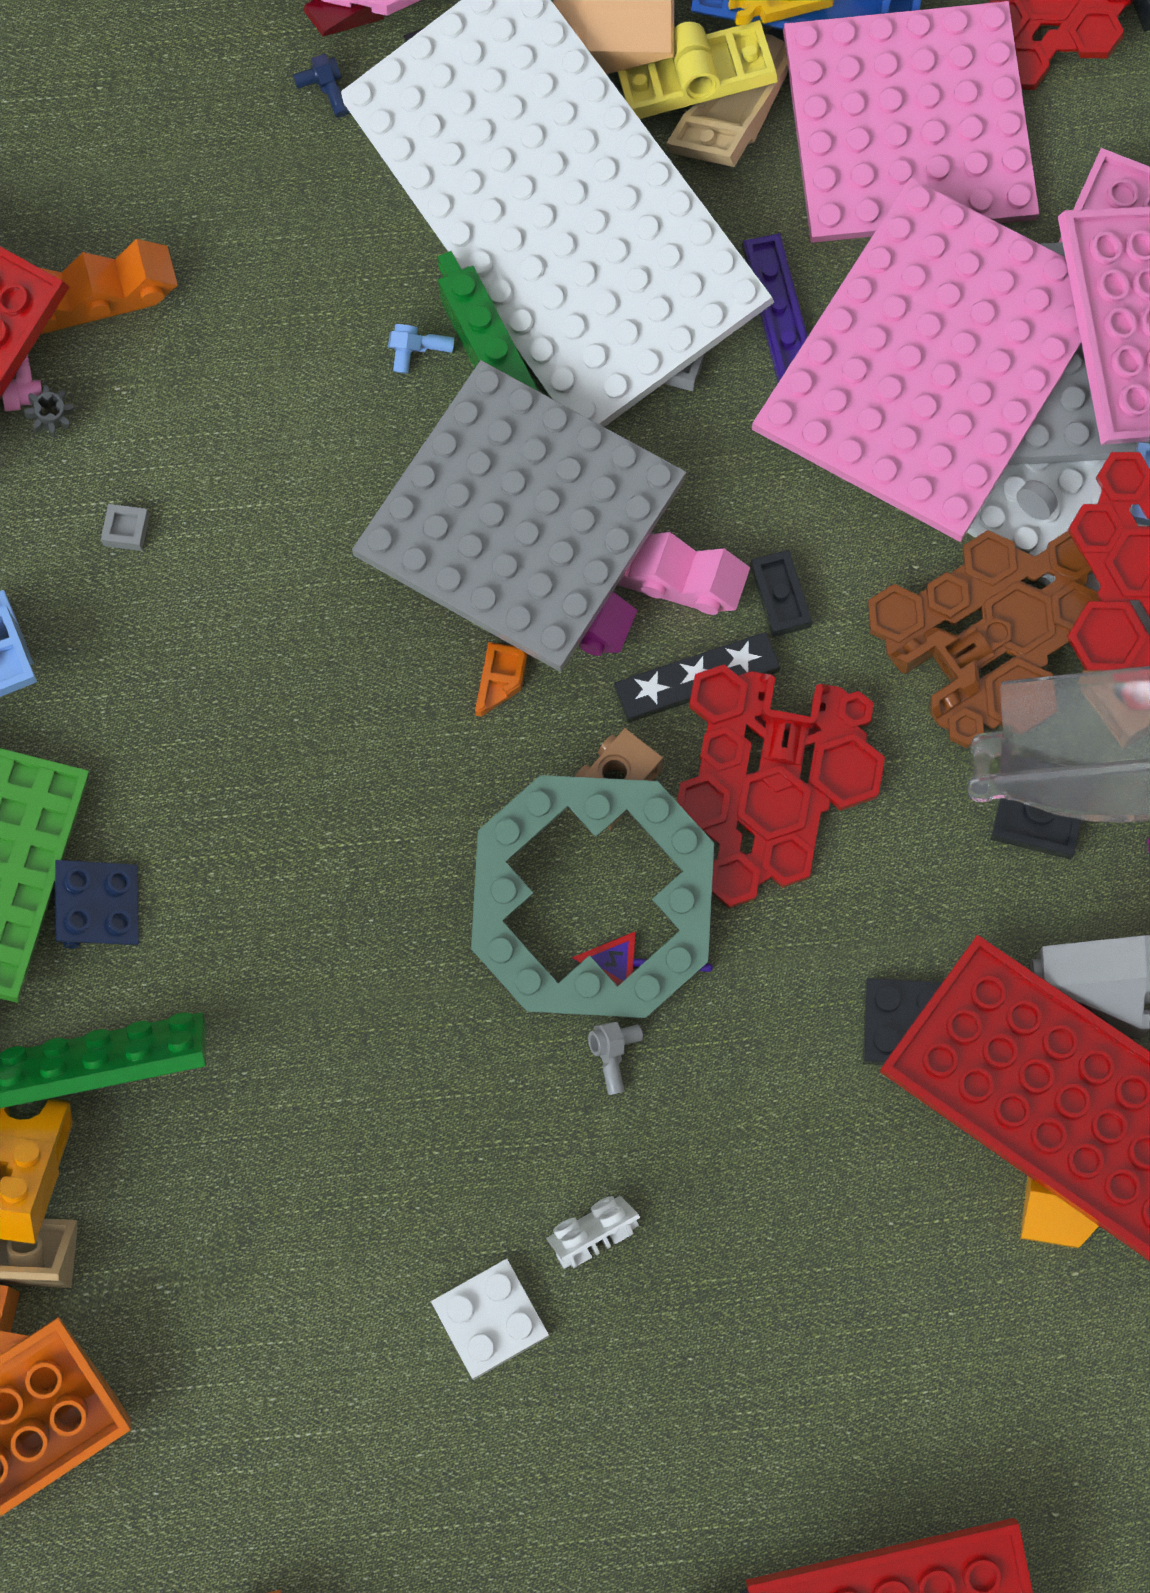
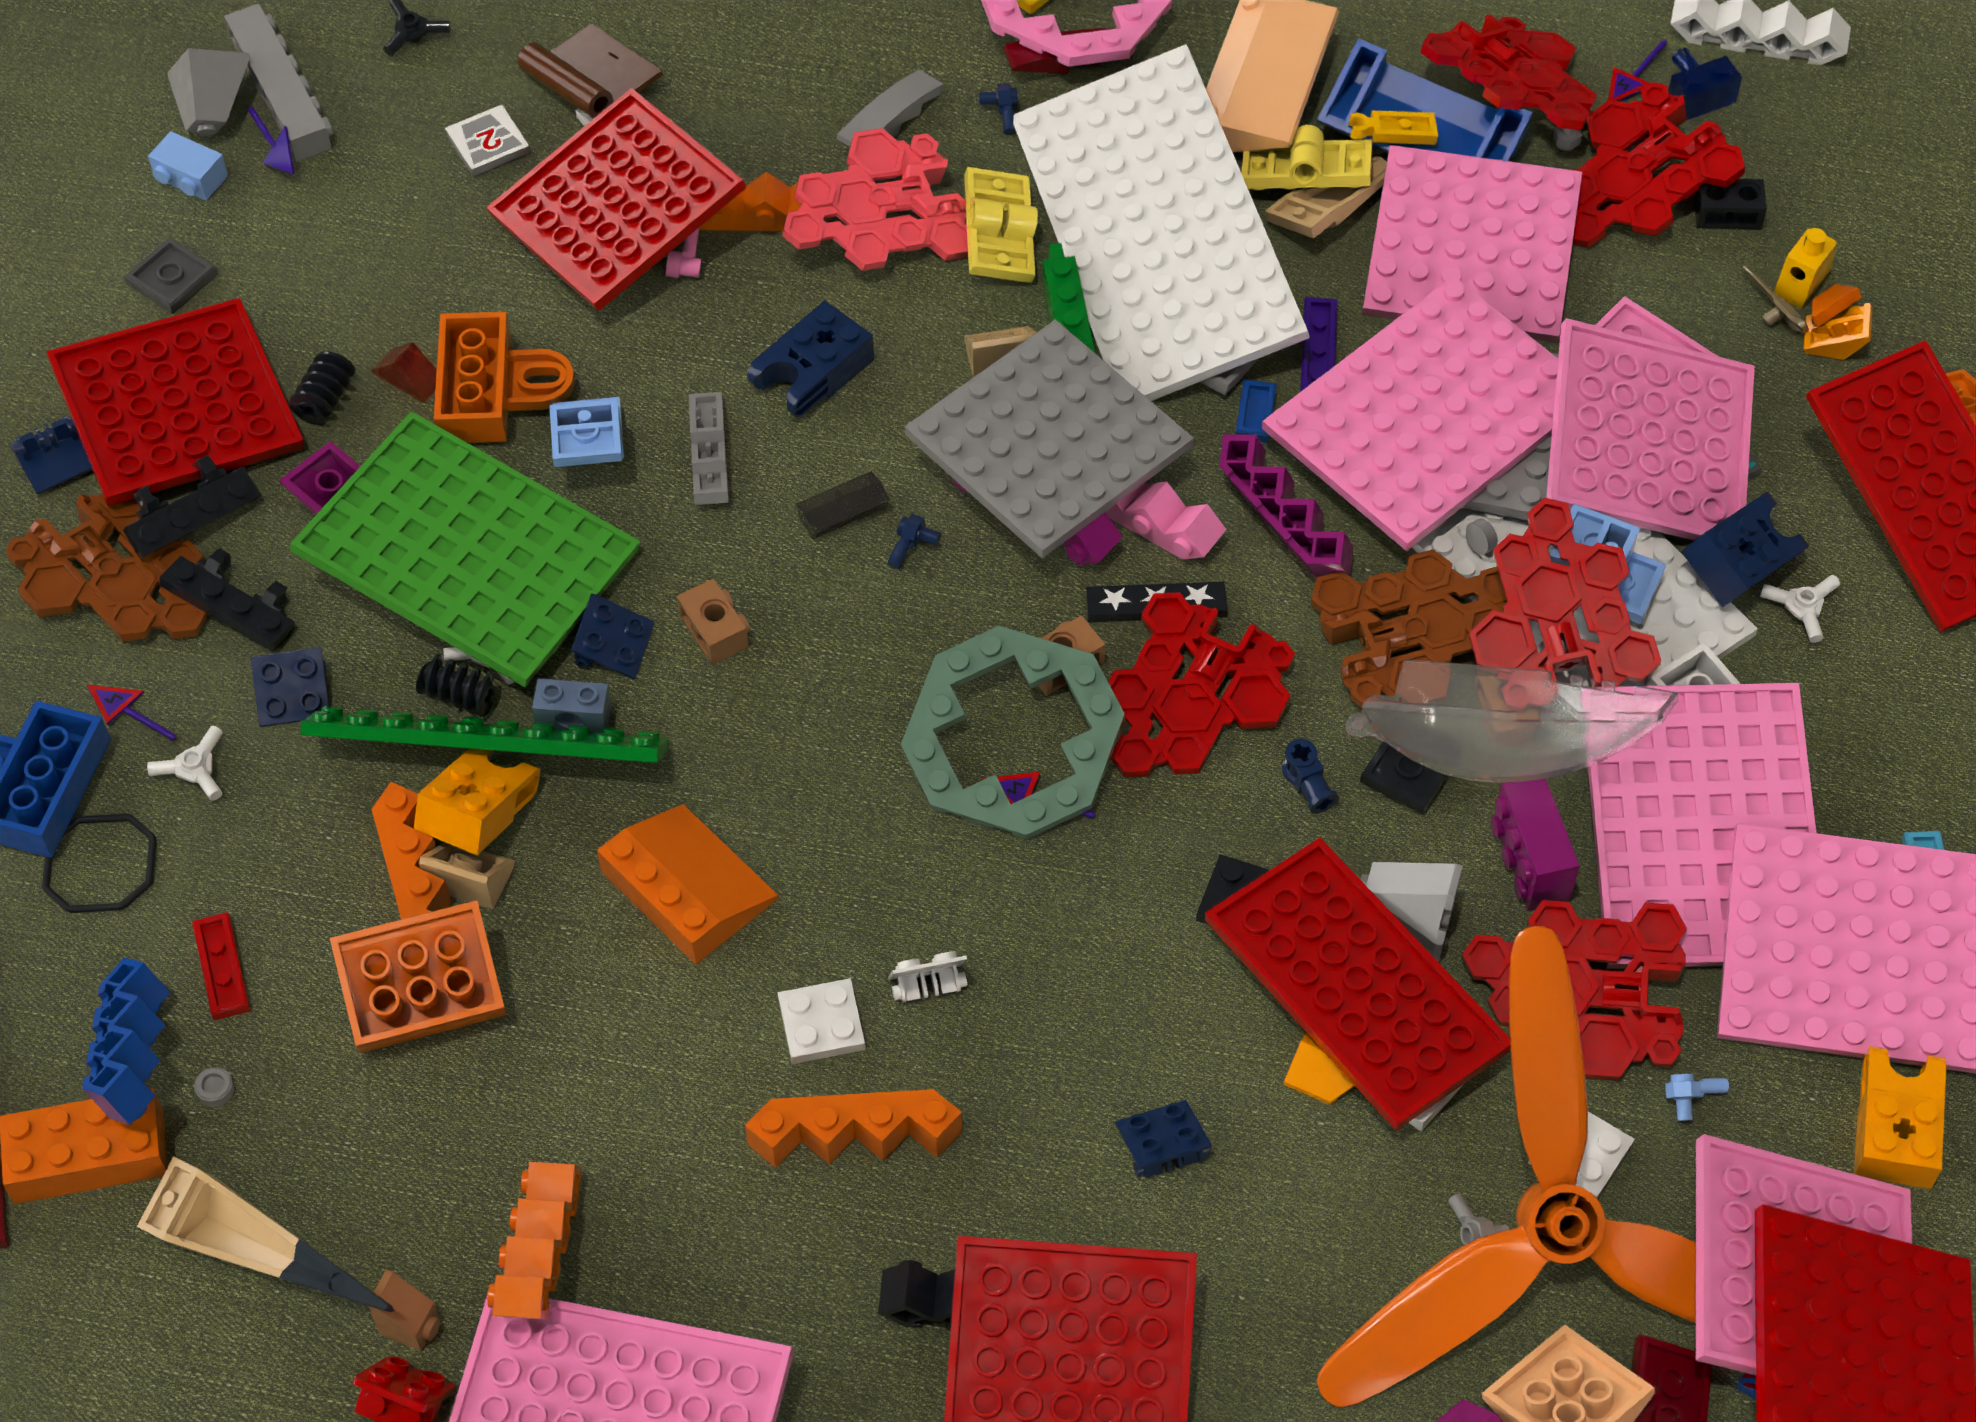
camera: 15 degrees right, 15 degrees down
dark grey gear [24,385,74,438] -> none
light grey tile [101,504,150,551] -> none
light blue piece [388,324,454,374] -> none
orange tile [475,642,528,717] -> none
light grey piece [588,1022,643,1095] -> none
black plate [750,550,812,637] -> none
none -> sand blue brick [532,678,612,733]
none -> orange slope [597,804,779,965]
none -> medium nougat brick [676,579,750,665]
none -> light grey slope [689,392,729,505]
none -> orange brick [745,1089,962,1168]
none -> dark blue brick [748,300,874,417]
none -> coral piece [782,128,968,271]
none -> clear smoke piece [796,471,890,539]
none -> light grey slope [837,70,943,147]
none -> dark blue piece [887,514,941,569]
none -> light yellow plate [964,167,1038,283]
none -> tan slope [964,326,1037,377]
none -> dark blue hinge [1115,1100,1212,1179]
none -> magenta brick [1219,434,1354,578]
none -> blue tile [1235,380,1277,443]
none -> dark blue connector [1282,739,1339,814]

